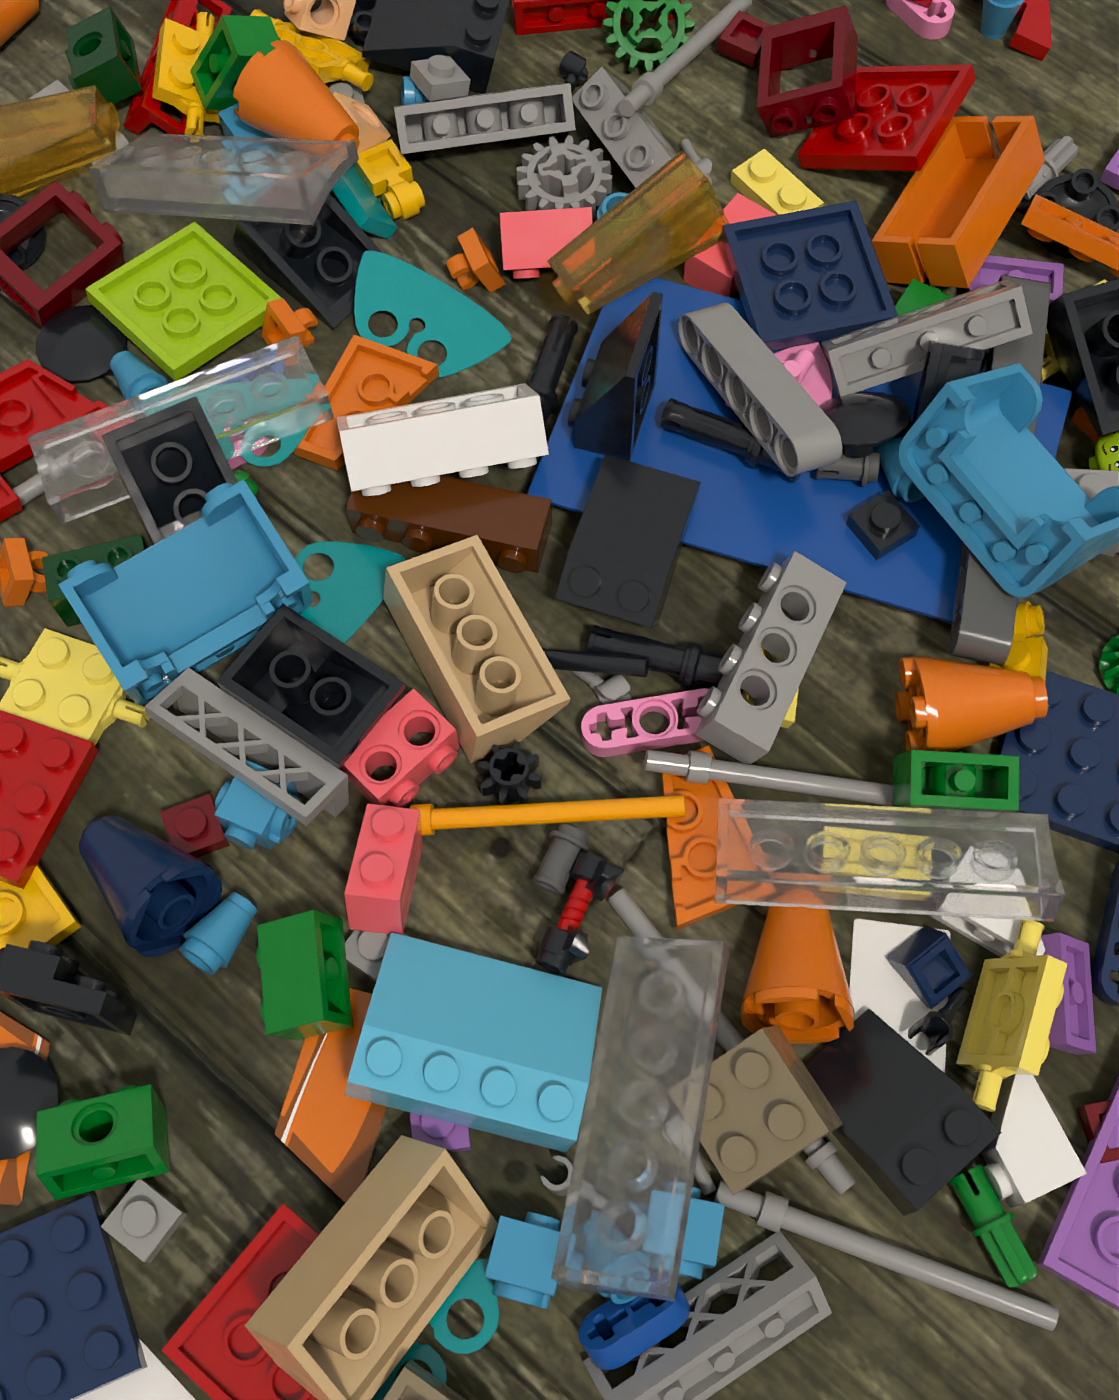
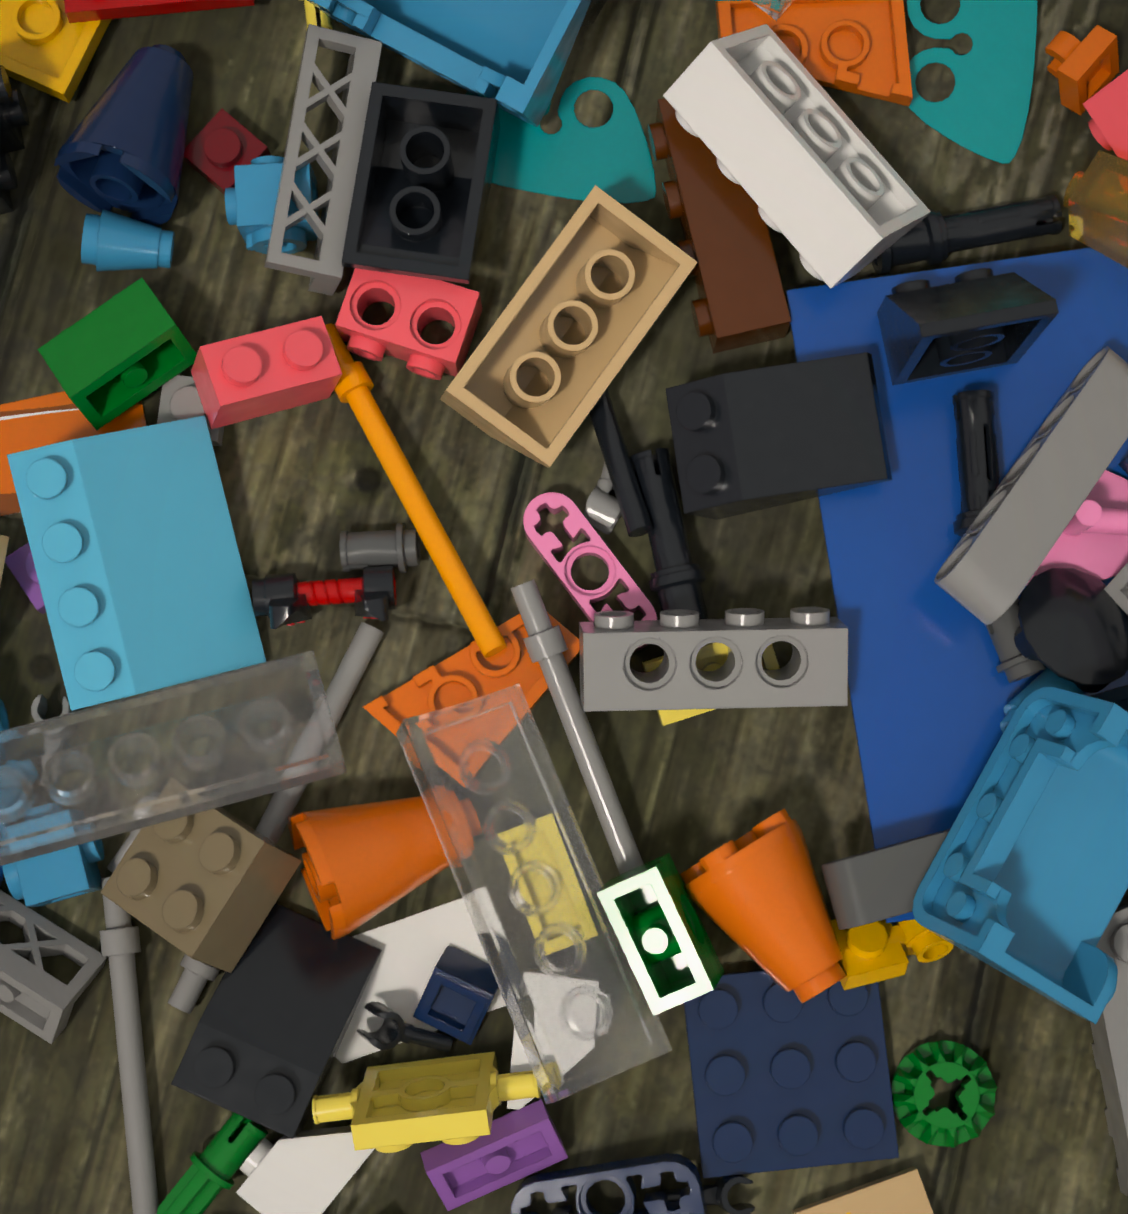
camera: 65 degrees right, 15 degrees up
black gear [478,741,542,805] -> none
black plate [846,490,920,561] -> none

